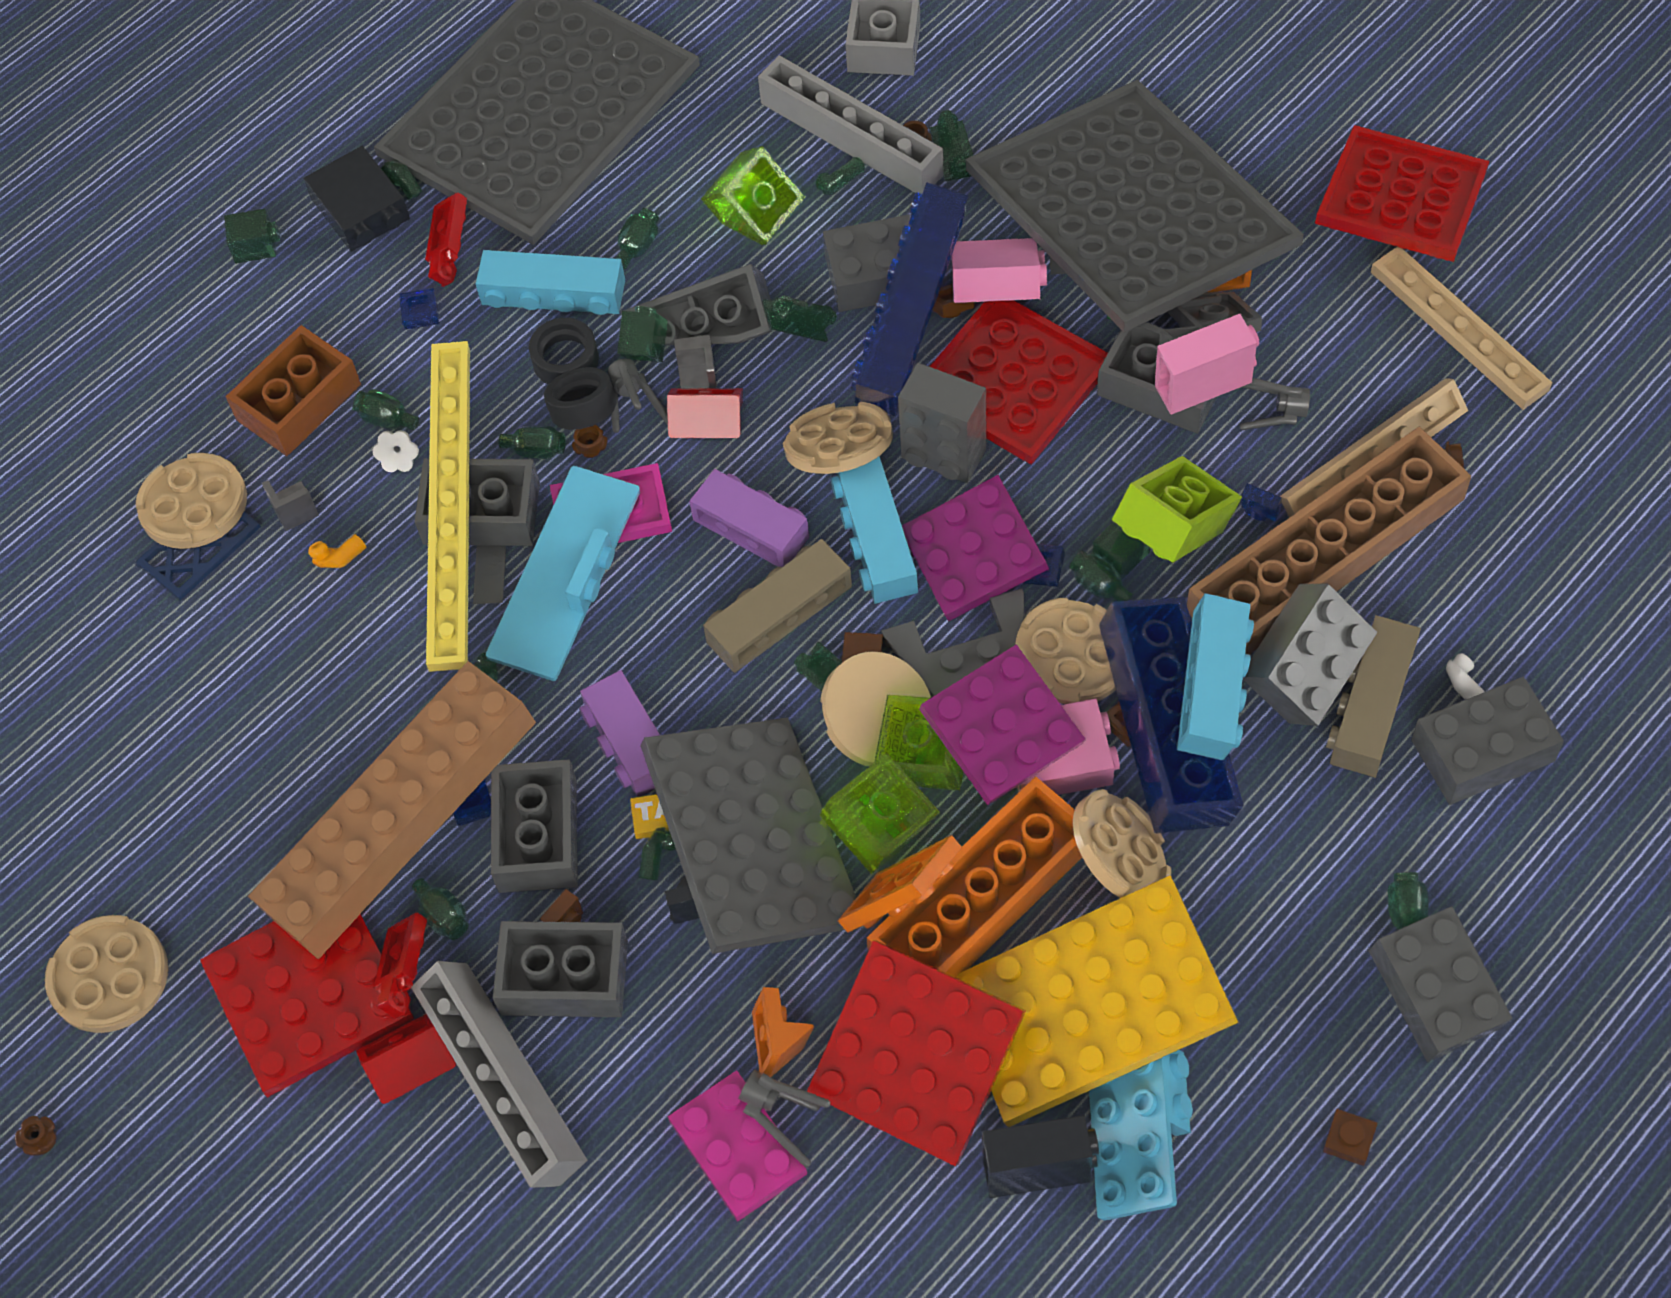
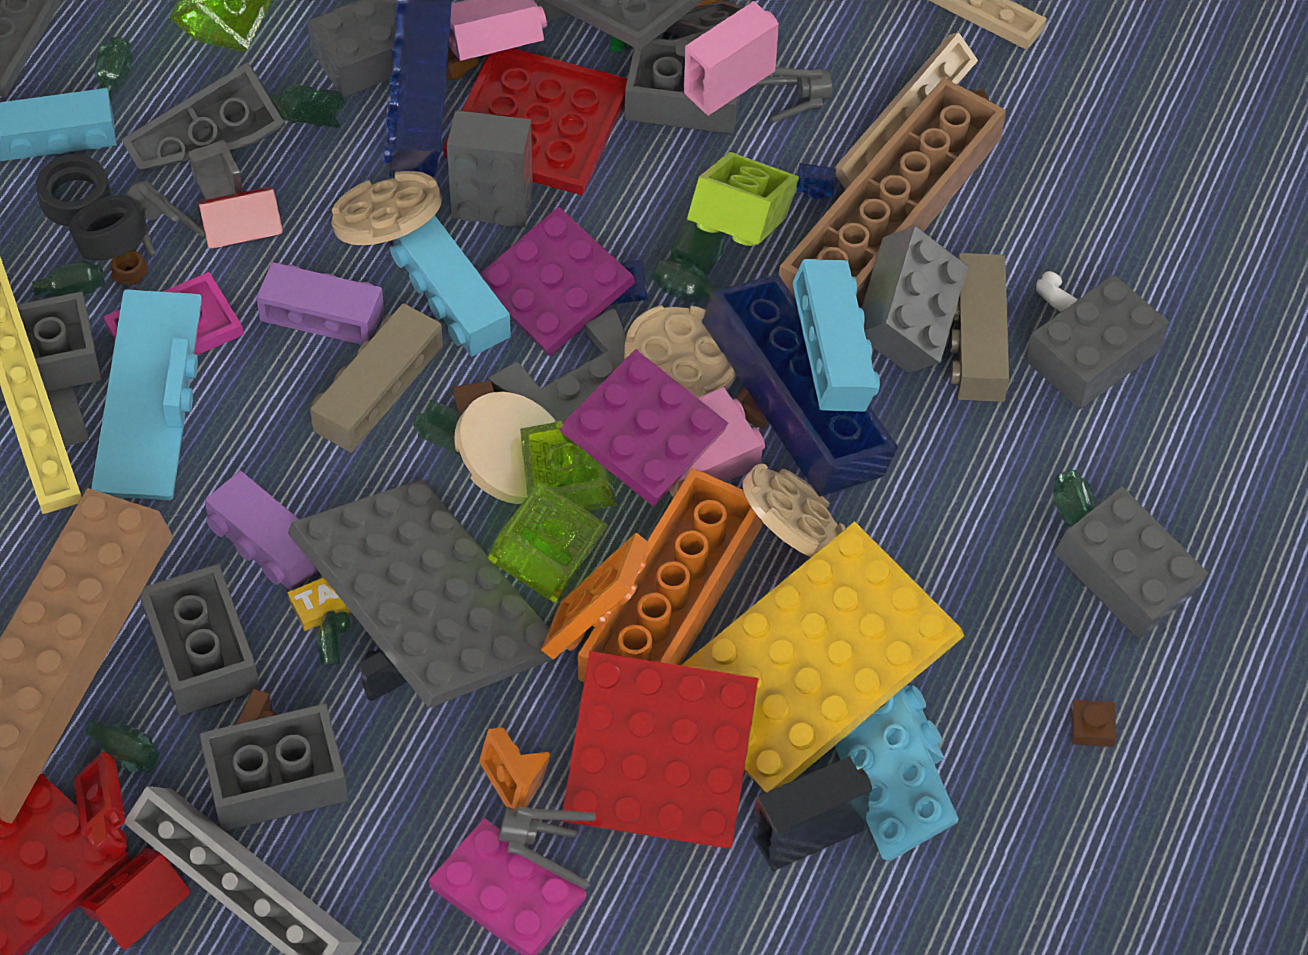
camera: 25 degrees left, 5 degrees down
clear blue plate [453,779,491,826] -> none
clear green brick [617,306,668,362] -> none

